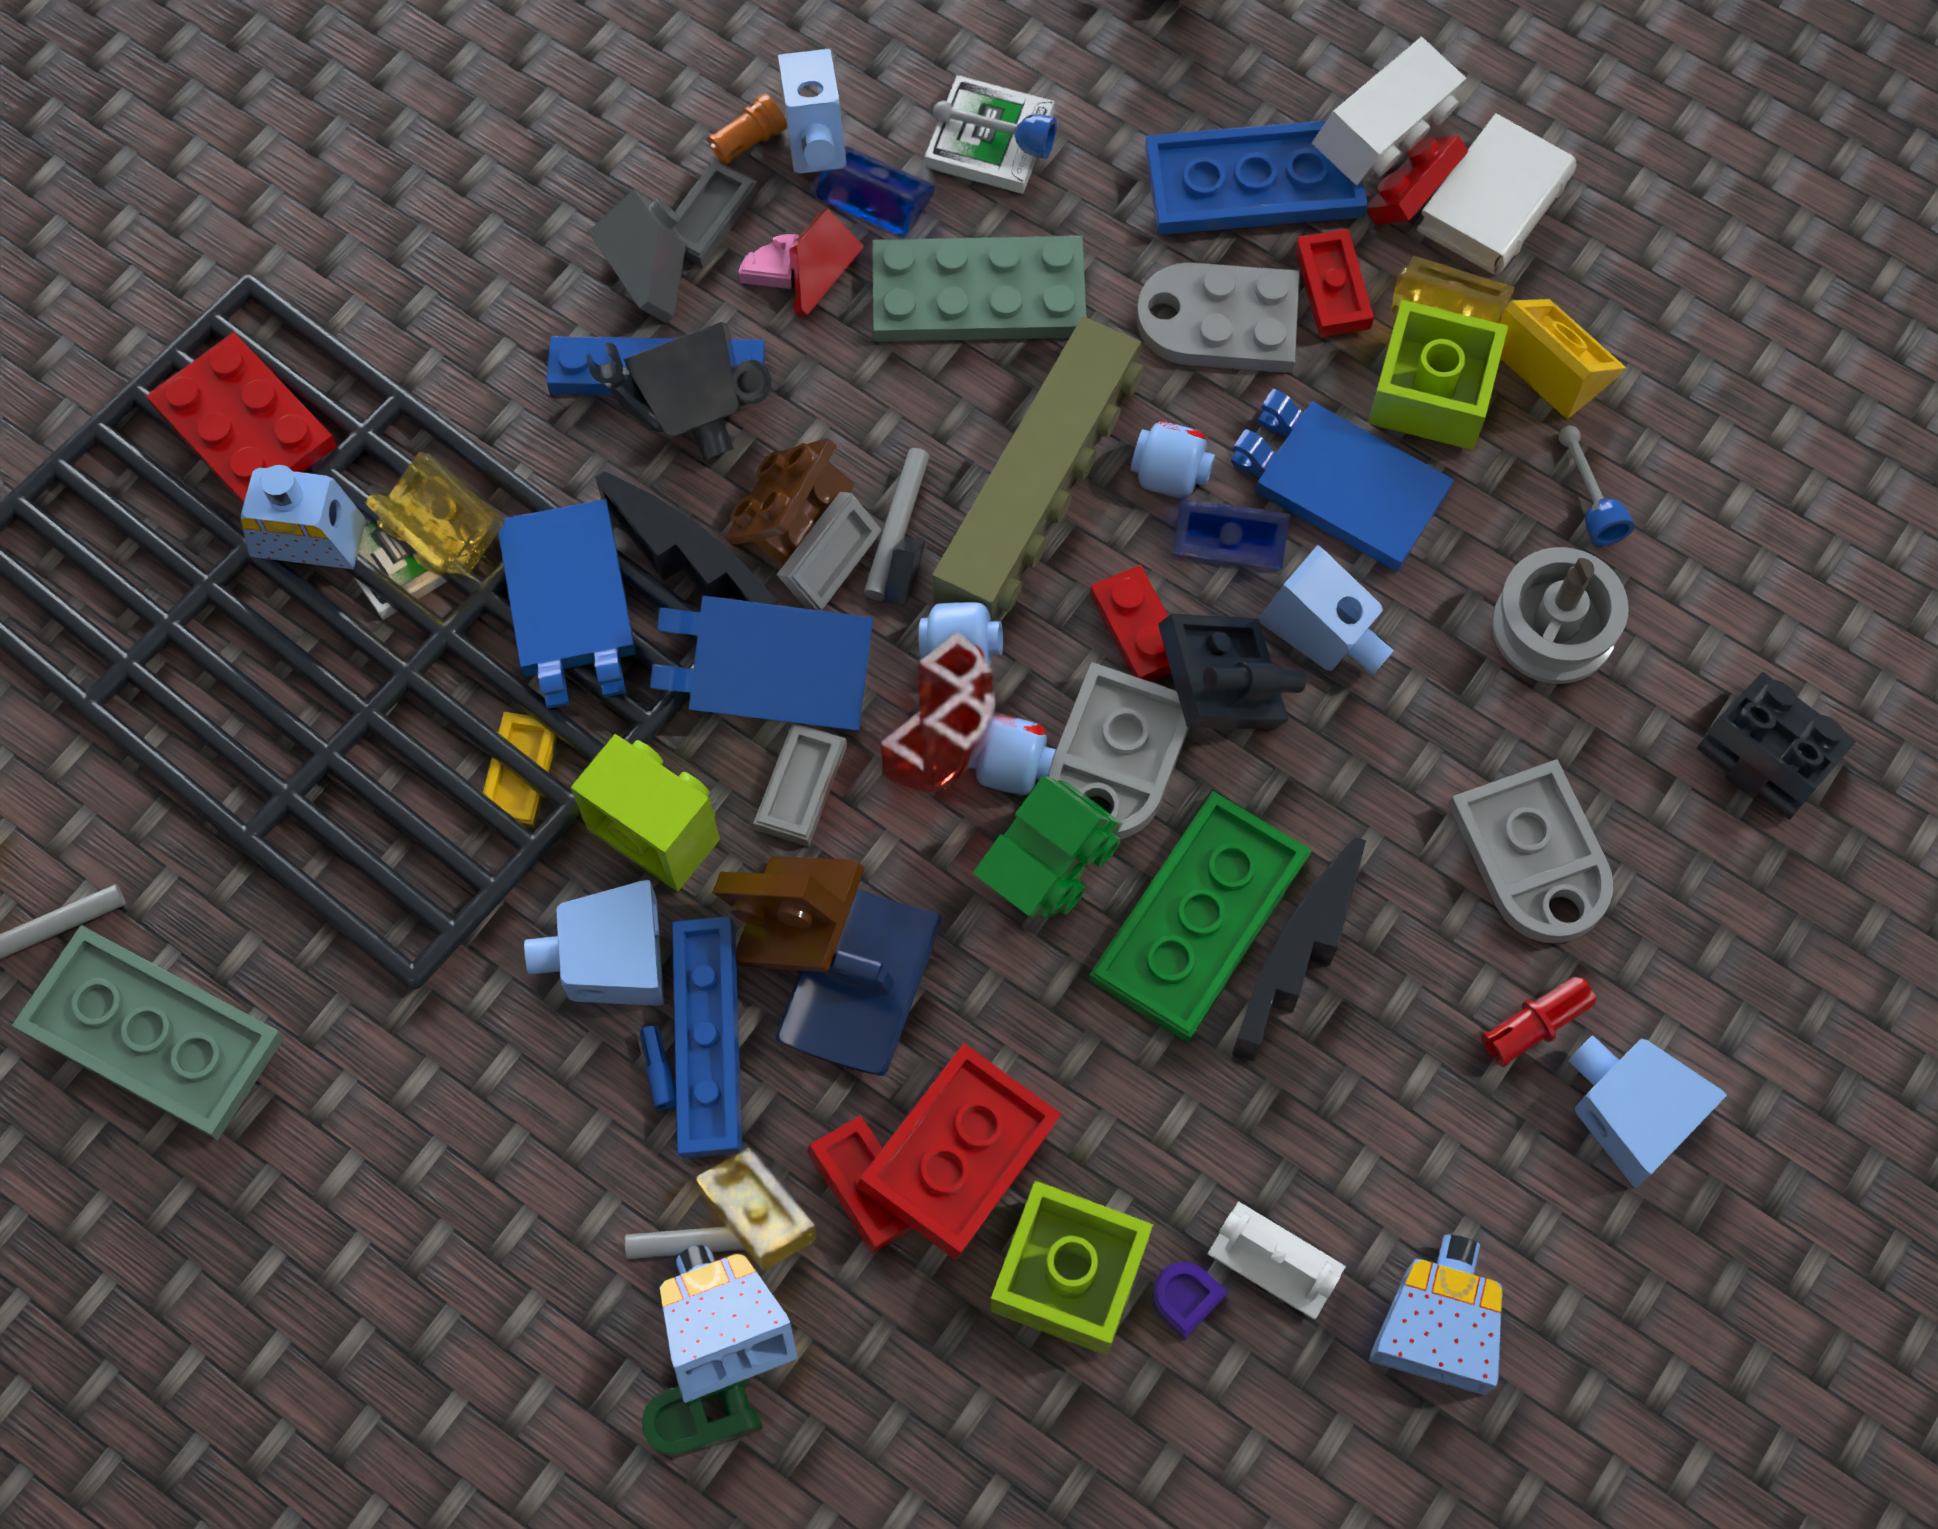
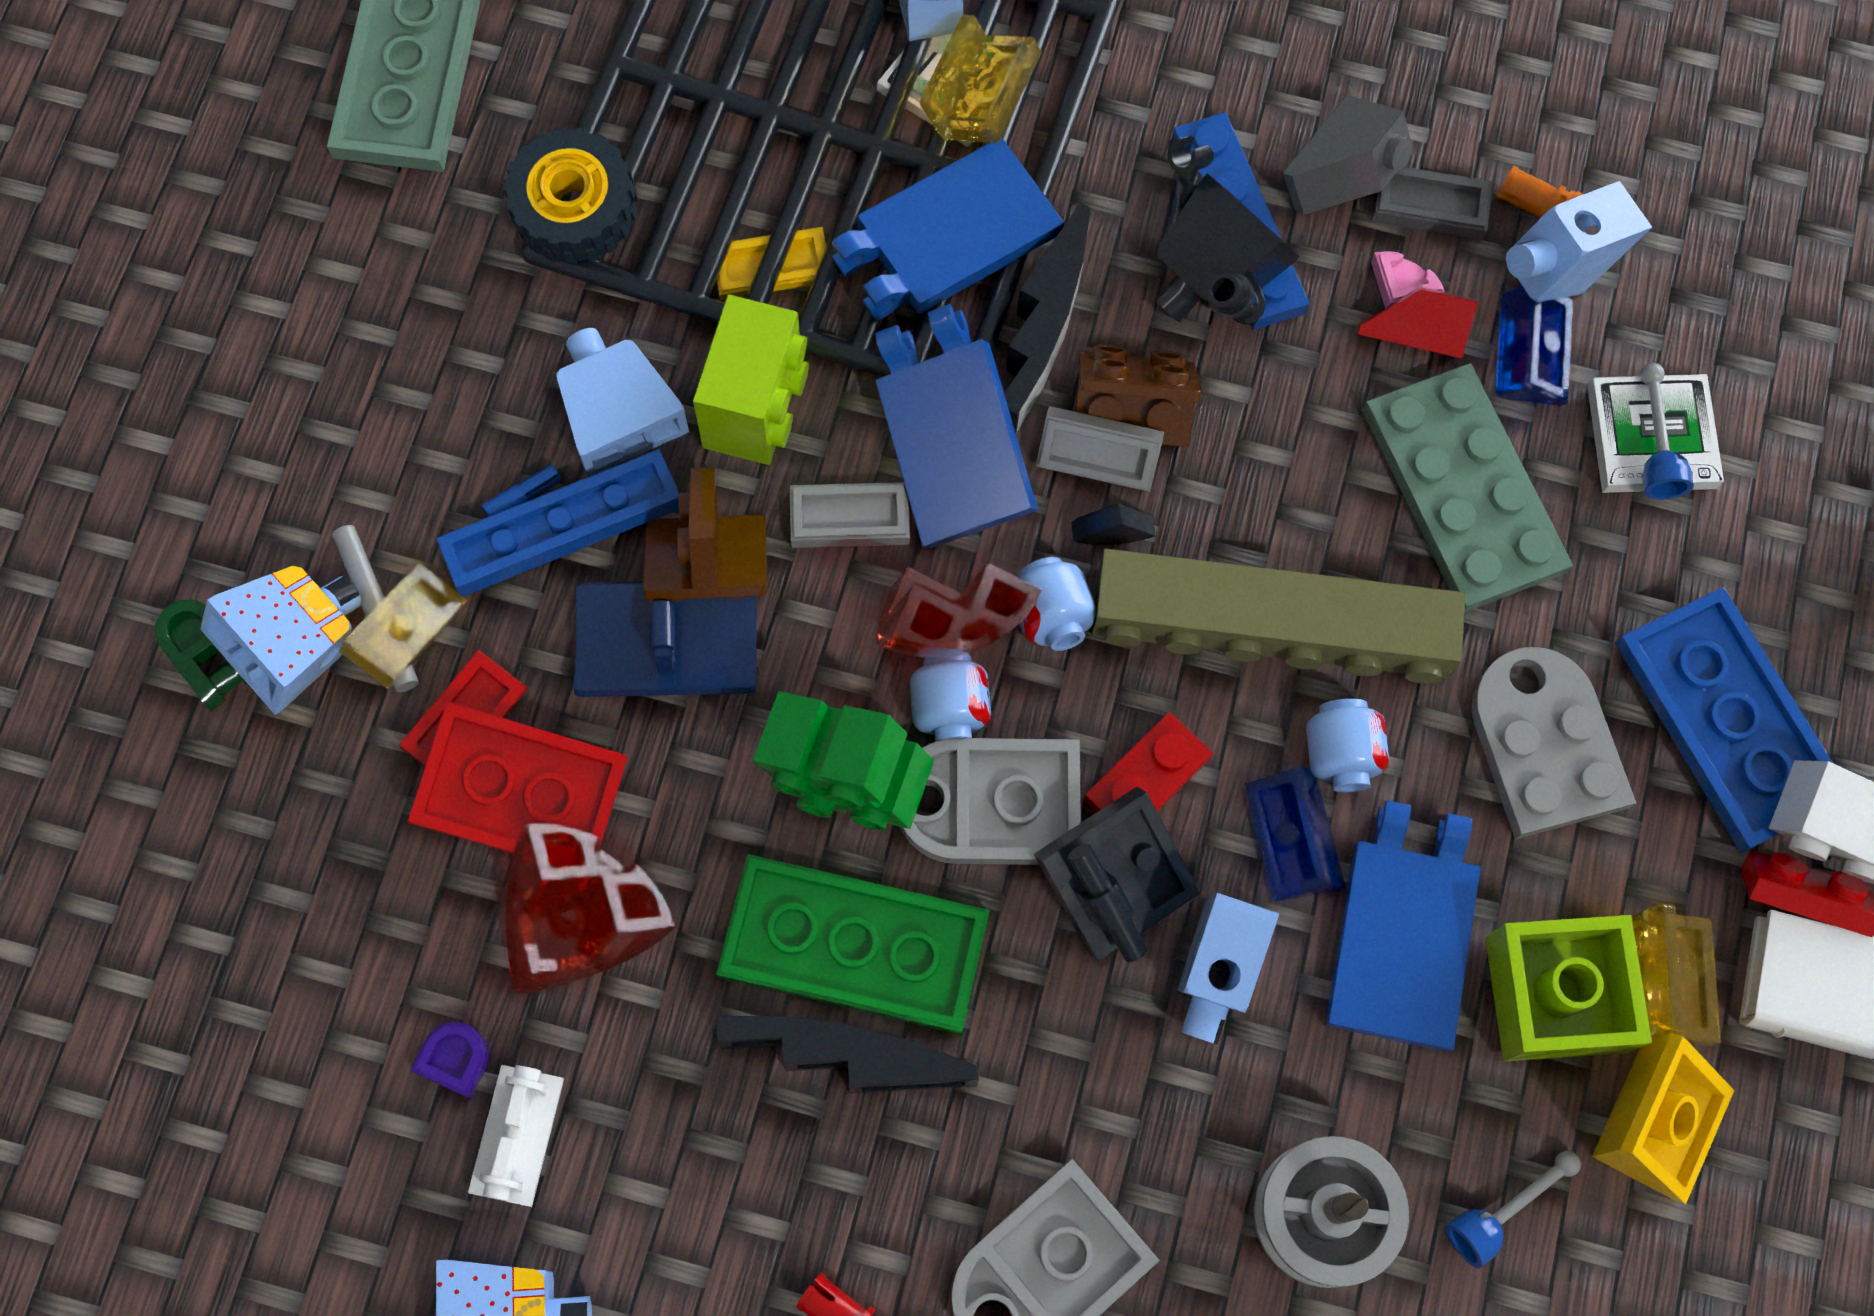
camera: 65 degrees right, 5 degrees up
light grey bar [863,448,929,601] -> none
lime brick [991,1181,1153,1356] -> none
red plate [1295,229,1374,338] -> none
none -> black wheel [503,127,638,264]
none -> clear red brick [506,823,676,995]

